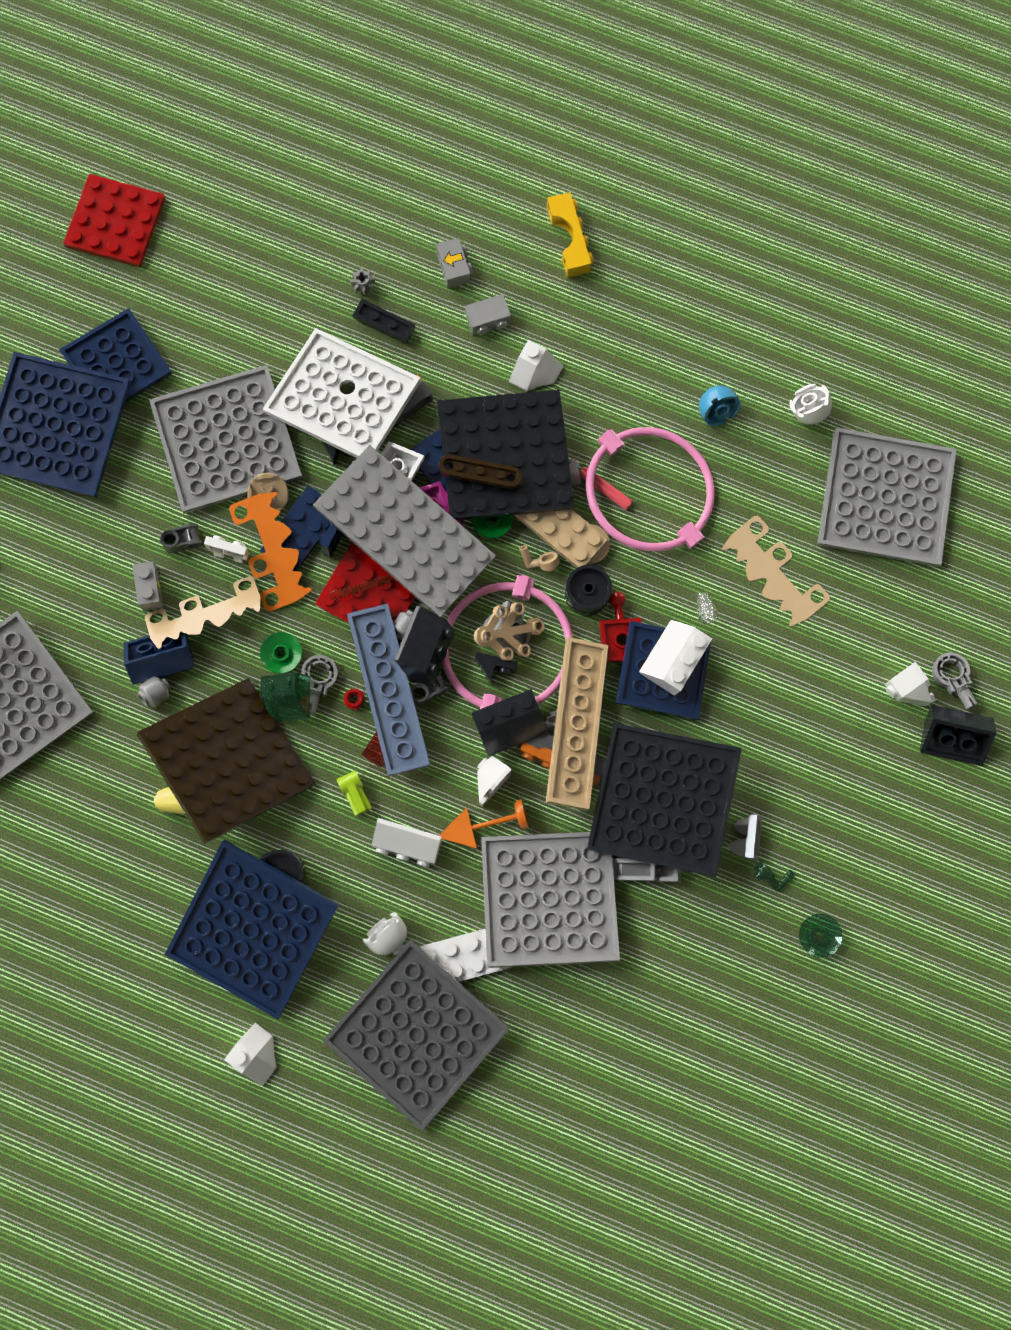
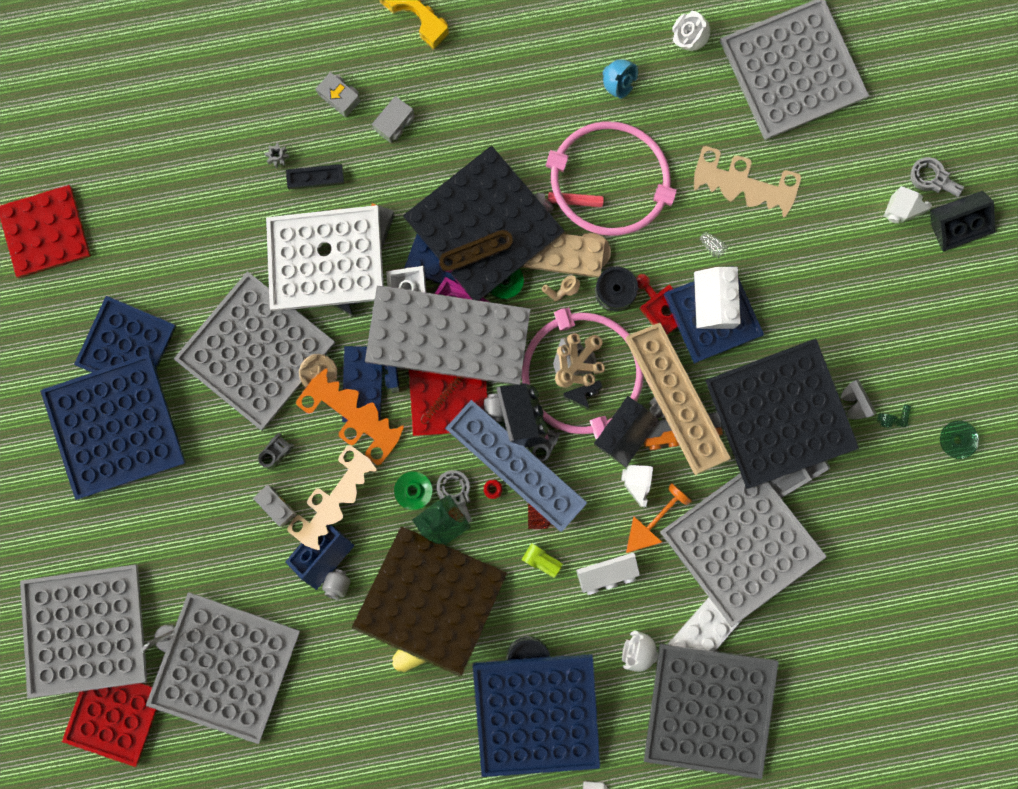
camera: 25 degrees left, 5 degrees up
white plate [204,536,250,564] -> none
white slope [509,340,563,392] -> none

